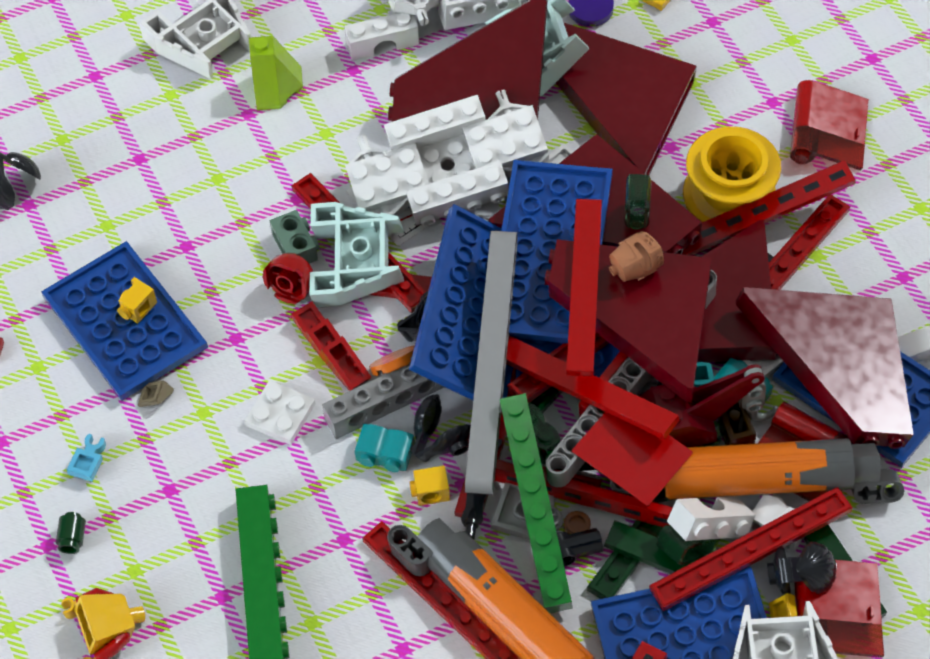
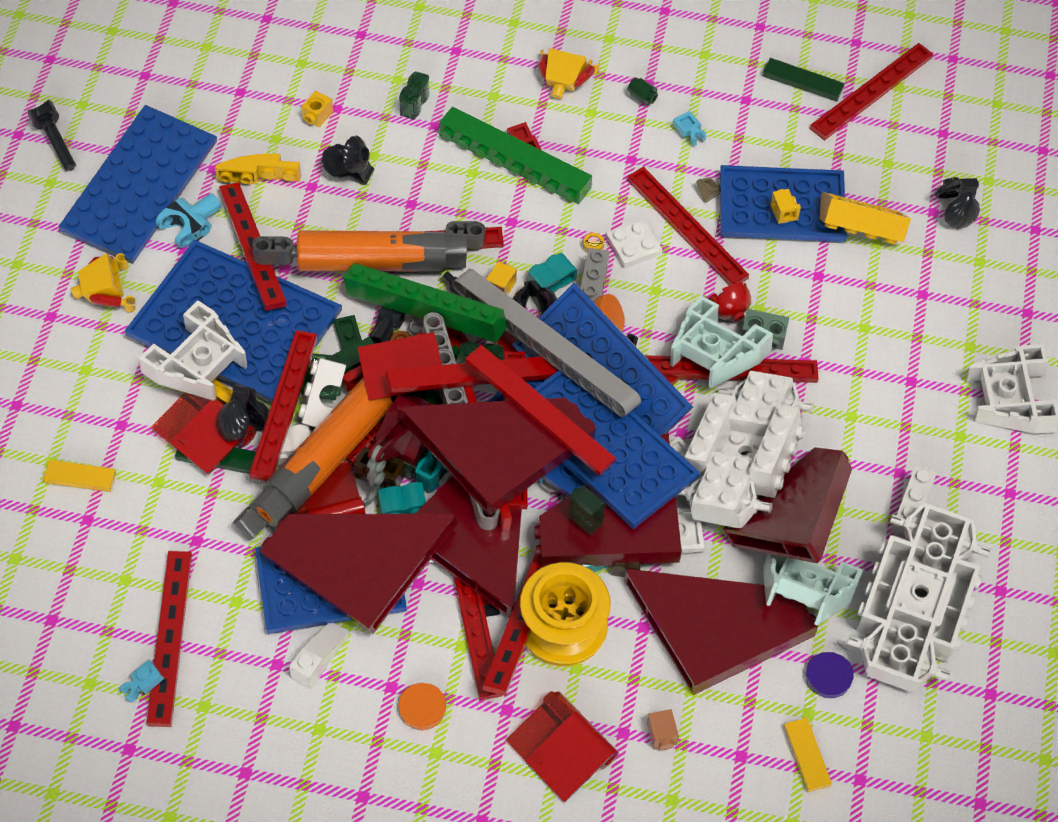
camera: 125 degrees right, 0 degrees up
lime slope [249,36,303,111] -> none
red slope [291,301,371,391] -> none
nougat helmet [609,231,664,282] -> none
none -> orange tile [398,683,446,730]
none -> red slope [507,122,542,150]
none -> tile [583,233,604,252]
none -> red tile [627,166,749,285]
none -> nougat brick [647,709,679,750]
none -> yellow slope [820,192,911,244]

